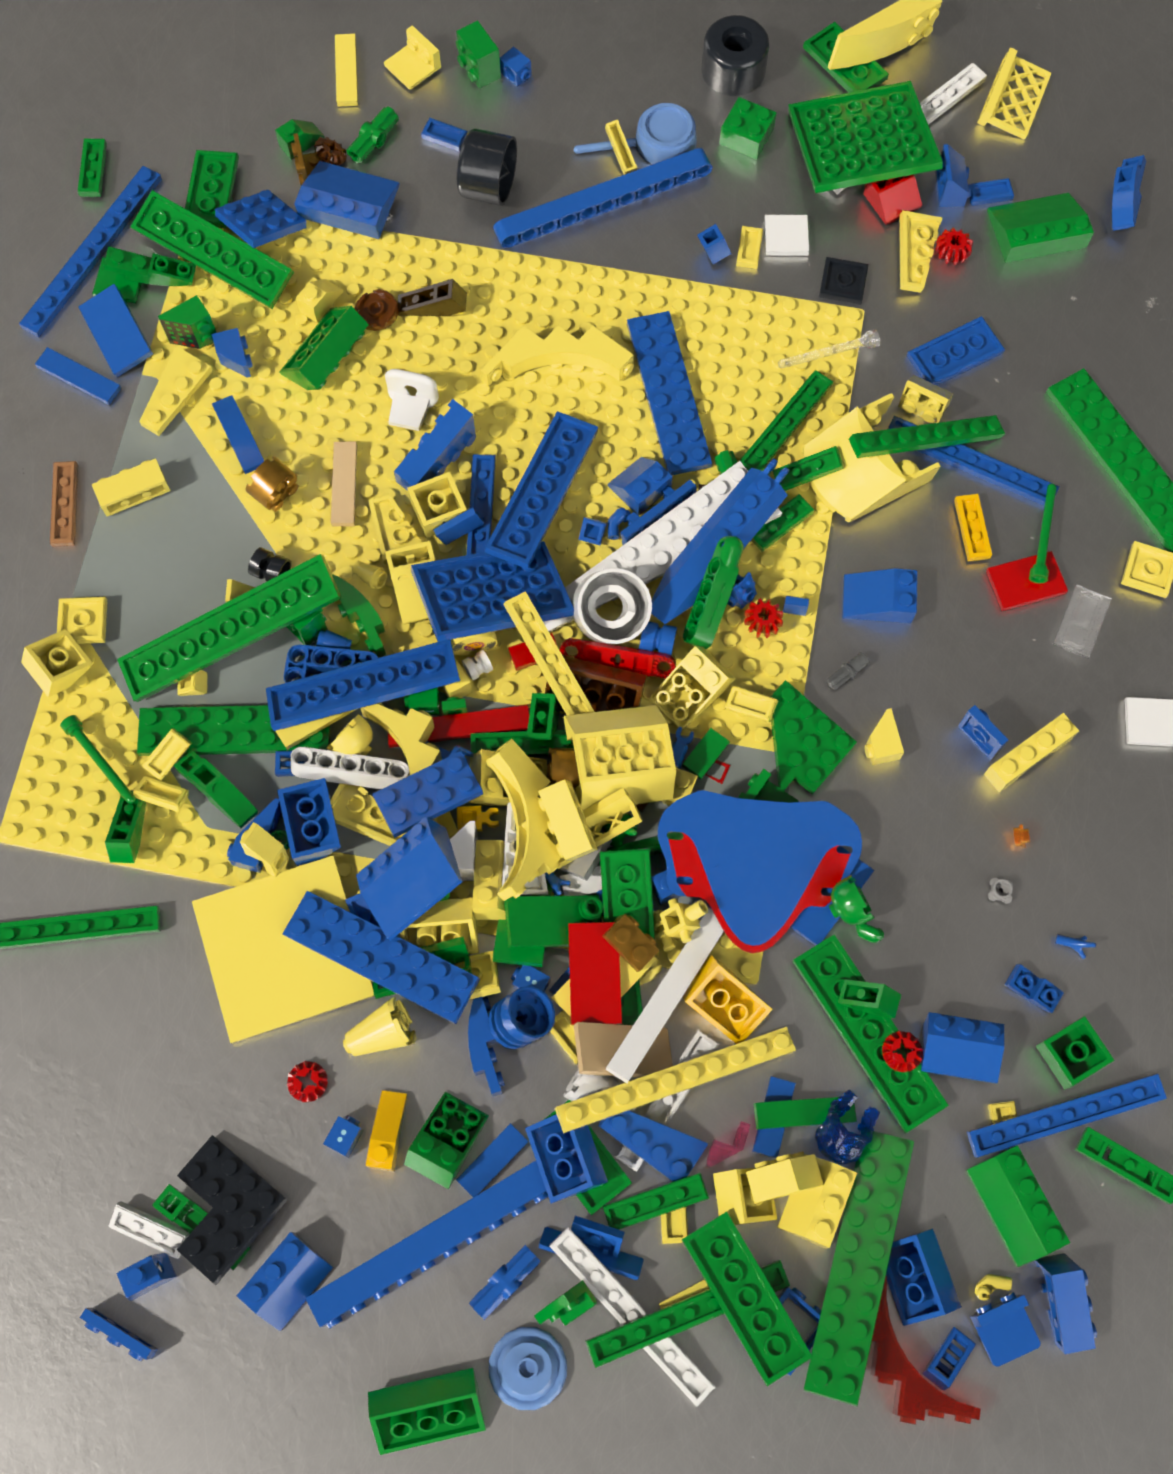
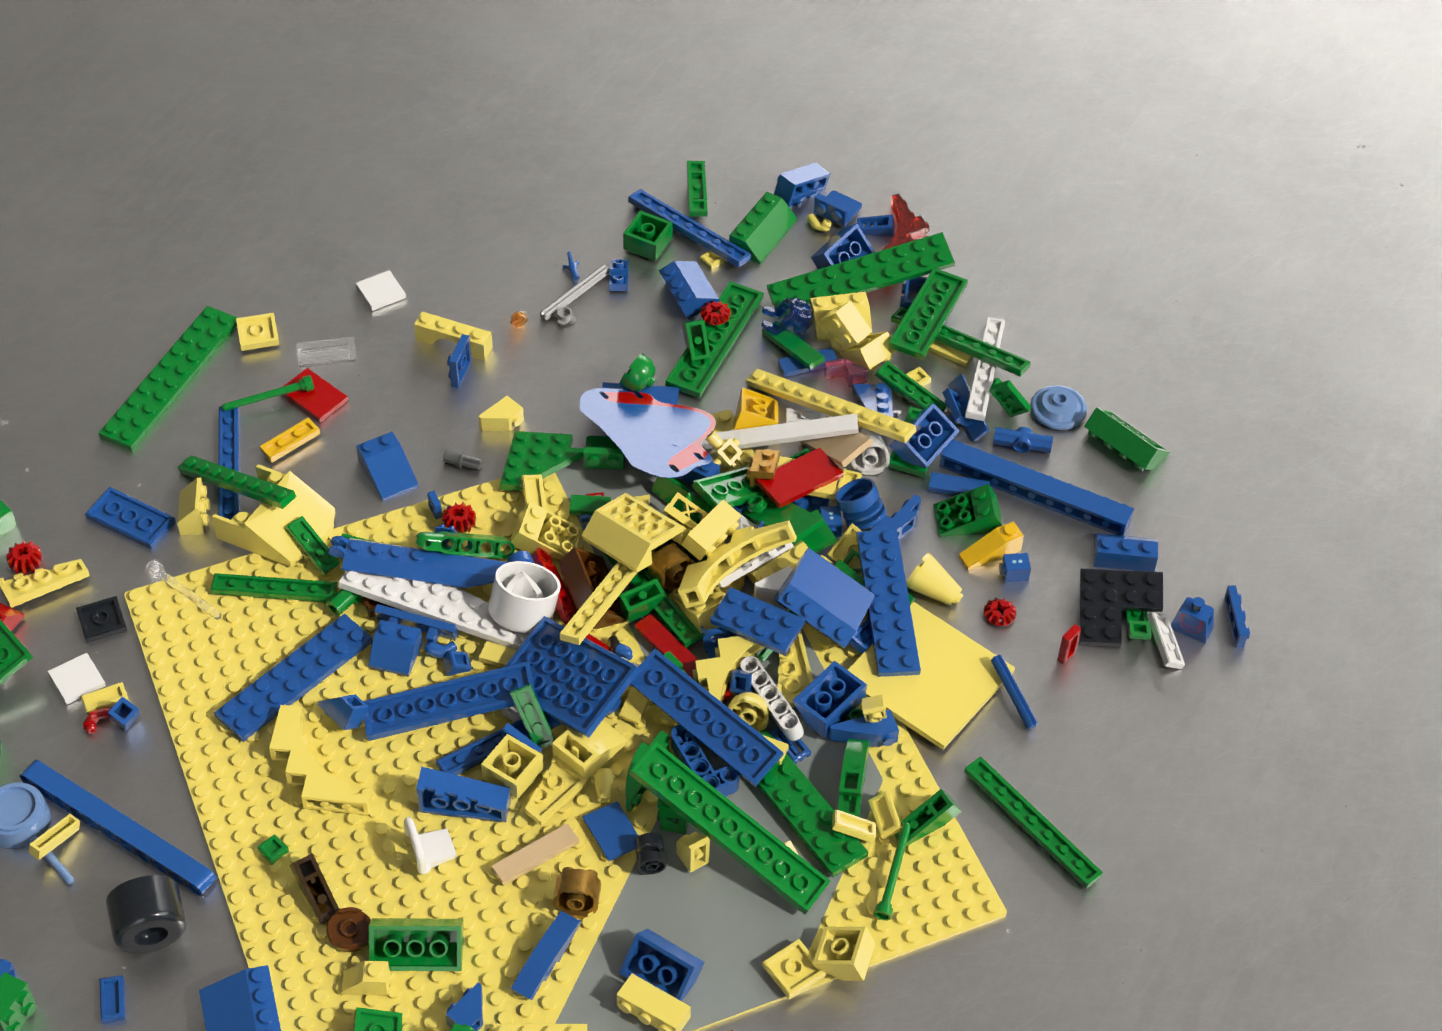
camera: 125 degrees left, 20 degrees down
none -> red arm [83,707,110,734]
none -> green tile [257,834,289,865]
none -> blue slope [318,694,369,730]
none -> light yellow tile [479,641,517,668]
none -> green tile [510,683,556,748]
none -> axle [540,264,610,321]
none -> blue piece [583,801,638,862]
none -> arm [608,635,633,661]
none -> blue slope [619,928,705,1002]
none -> blue slope [730,669,752,694]
none -> blue axle [991,655,1038,730]
none -> red tile [1057,624,1081,664]

